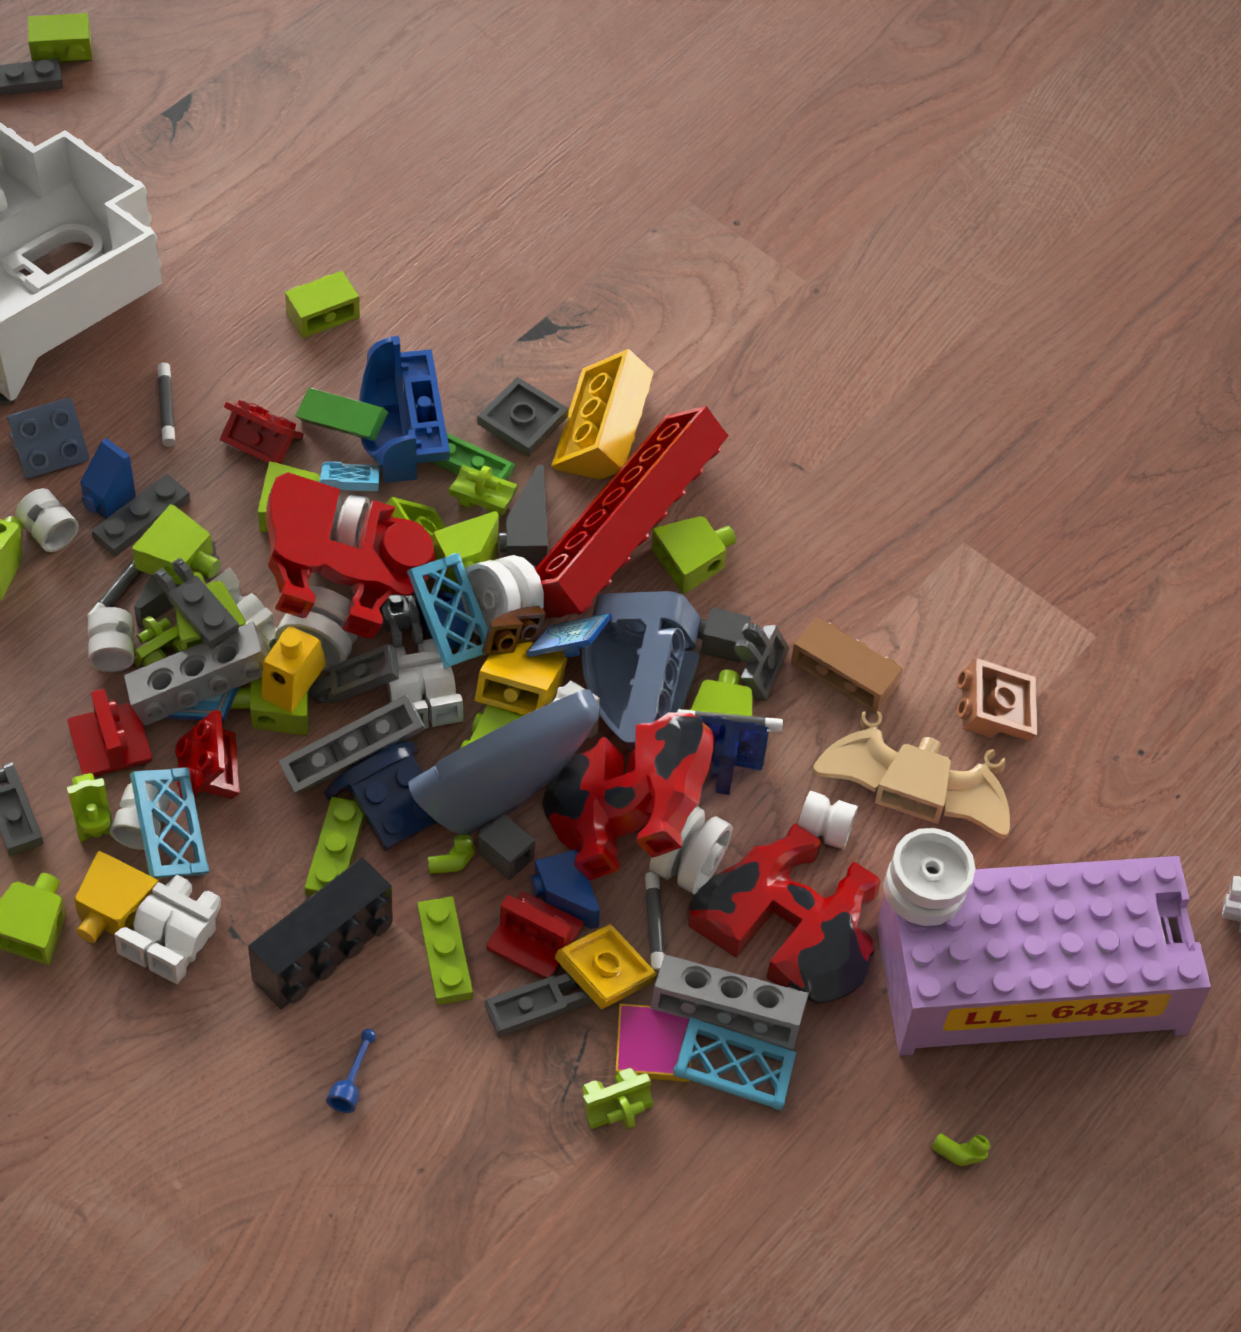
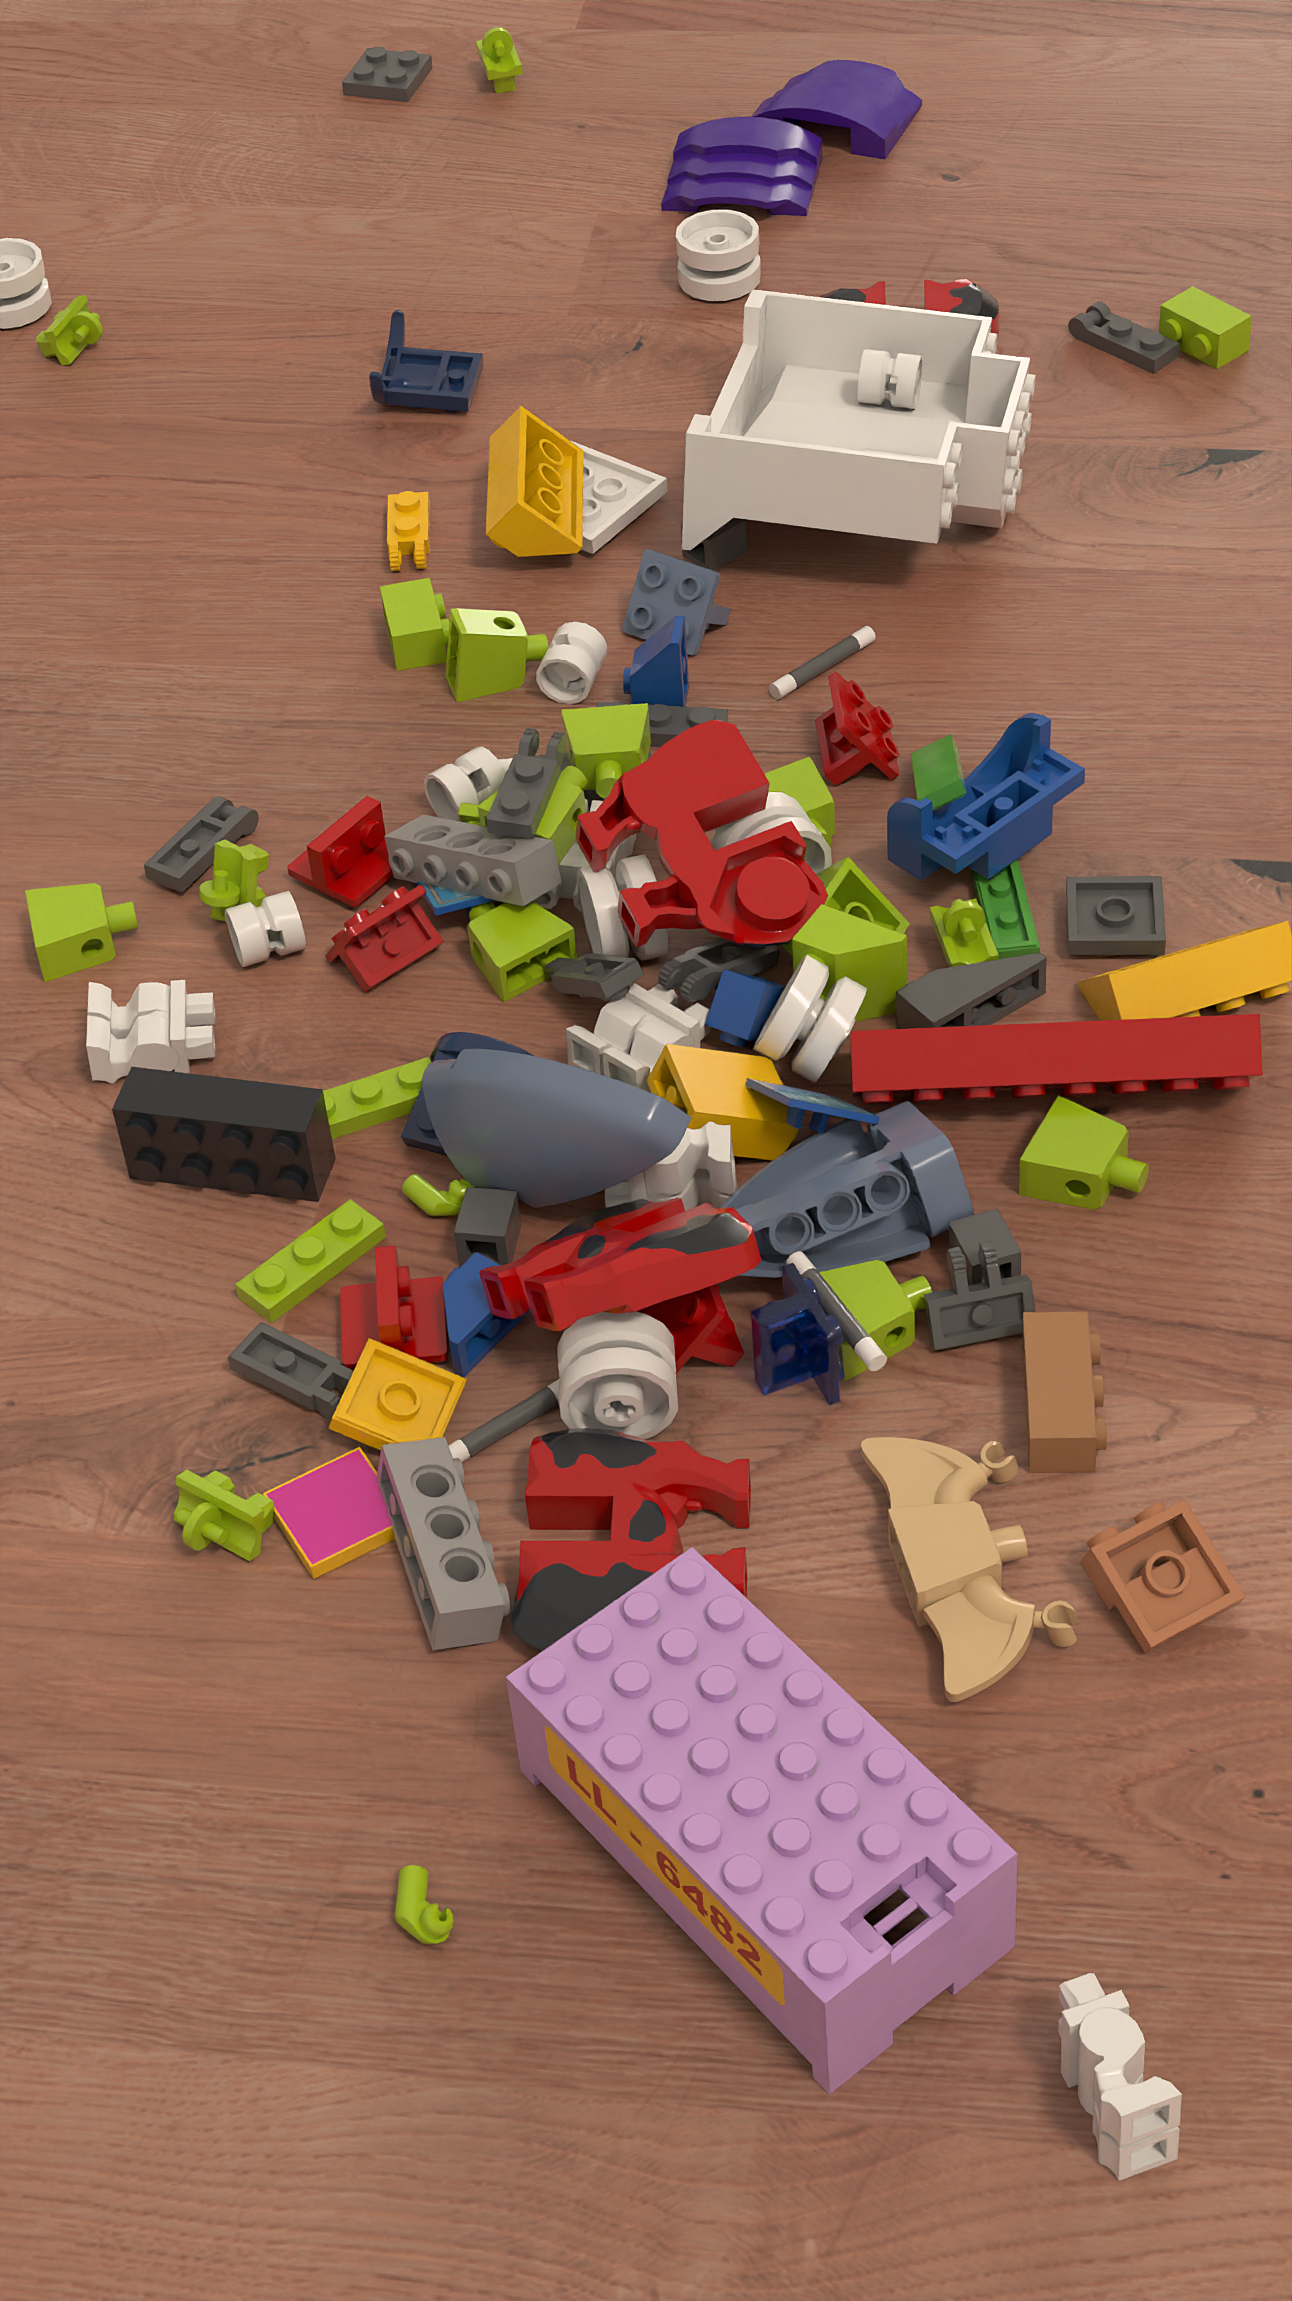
camera: 65 degrees right, 10 degrees down
yellow torso [75,851,159,943] -> none
medium azure window [130,768,210,879] -> none
yellow torso [261,626,326,713] -> none
light grey brick [279,694,426,794] -> none
lime brick [285,270,360,339] -> none
medium azure window [319,461,380,491] -> none
blue hinge [326,1029,376,1113] -> none
medium azure window [407,553,488,669] -> none
reddish brown slope [482,606,546,655] -> none
medium azure window [673,1017,797,1111] -> none
white wheel [798,791,858,850] -> none
white wheel [883,828,976,926] -> none

